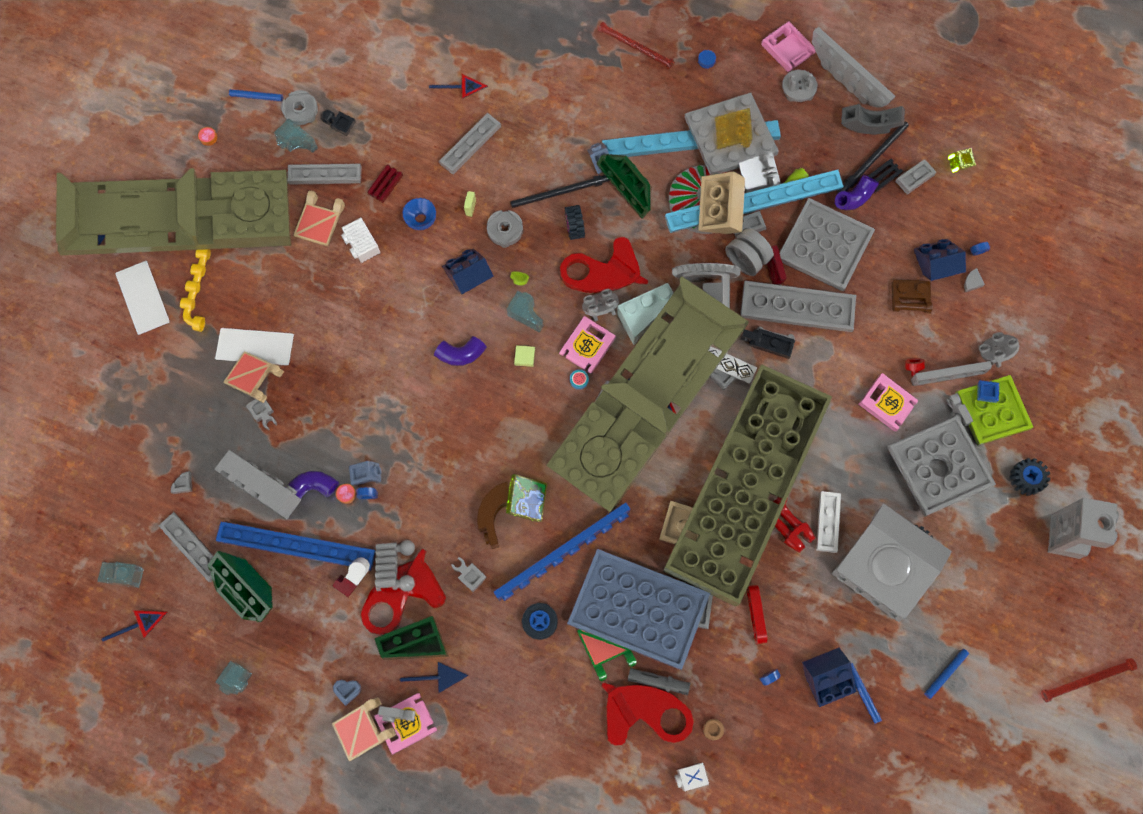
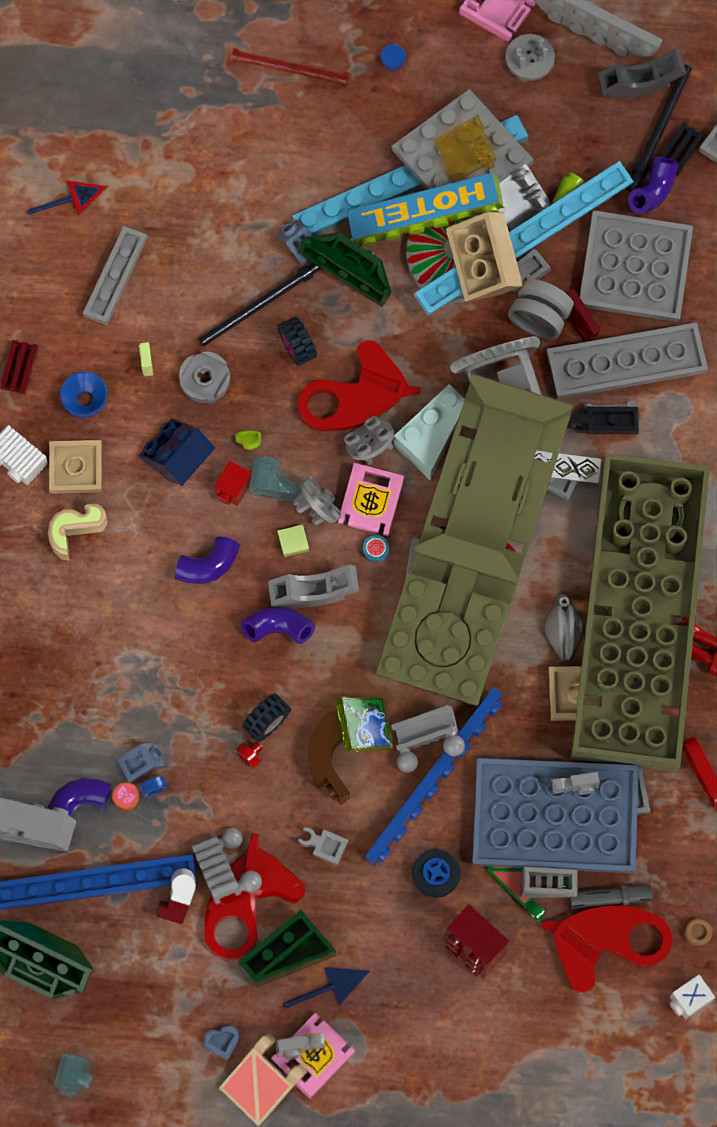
camera: 20 degrees left, 0 degrees up
none -> tan animal [48,504,108,561]
none -> tan plate [49,440,102,494]
none -> red brick [214,460,253,506]
none -> red tile [235,741,263,769]
none -> dark purple cylinder [241,606,315,644]
none -> black wheel [242,693,291,742]
none -> light grey arch [268,564,359,608]
none -> light grey plate [293,476,342,525]
none -> brick [347,173,504,247]
none -> light grey gear [391,705,465,773]
none -> dark red brick [444,904,510,979]
none -> light grey slope [521,866,578,898]
none -> light grey hat [544,594,583,662]
none -> light grey plate [552,772,600,795]

